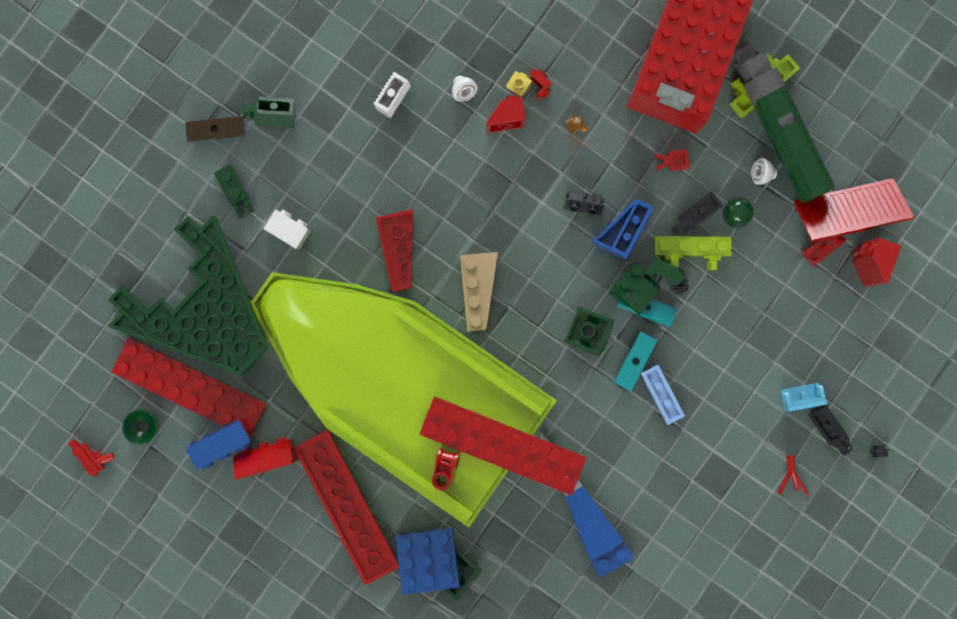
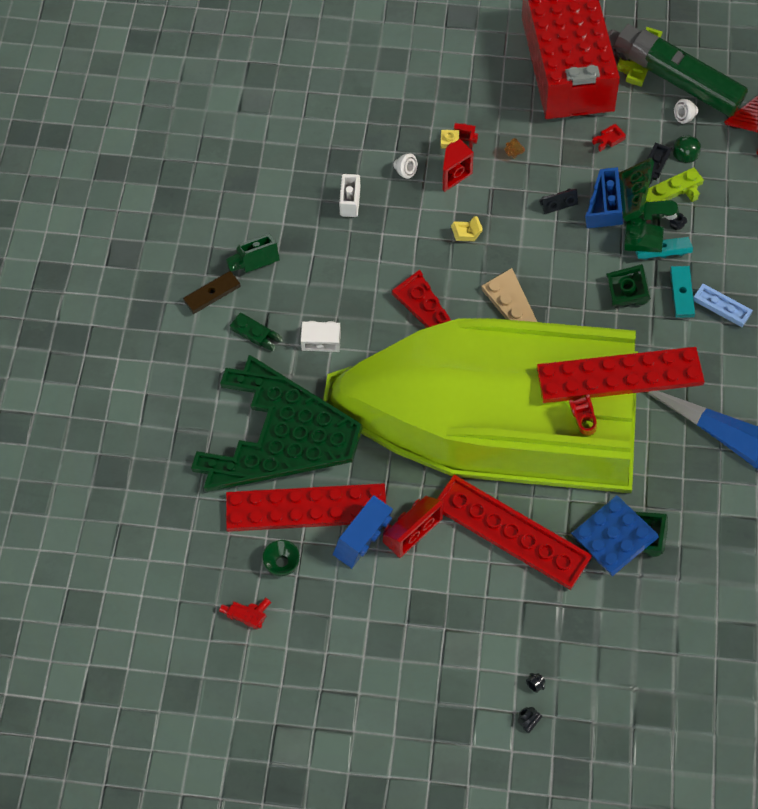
camera: 25 degrees left, 25 degrees down
none -> light yellow bracket [451,216,482,241]
none -> dark green wing [619,158,654,222]

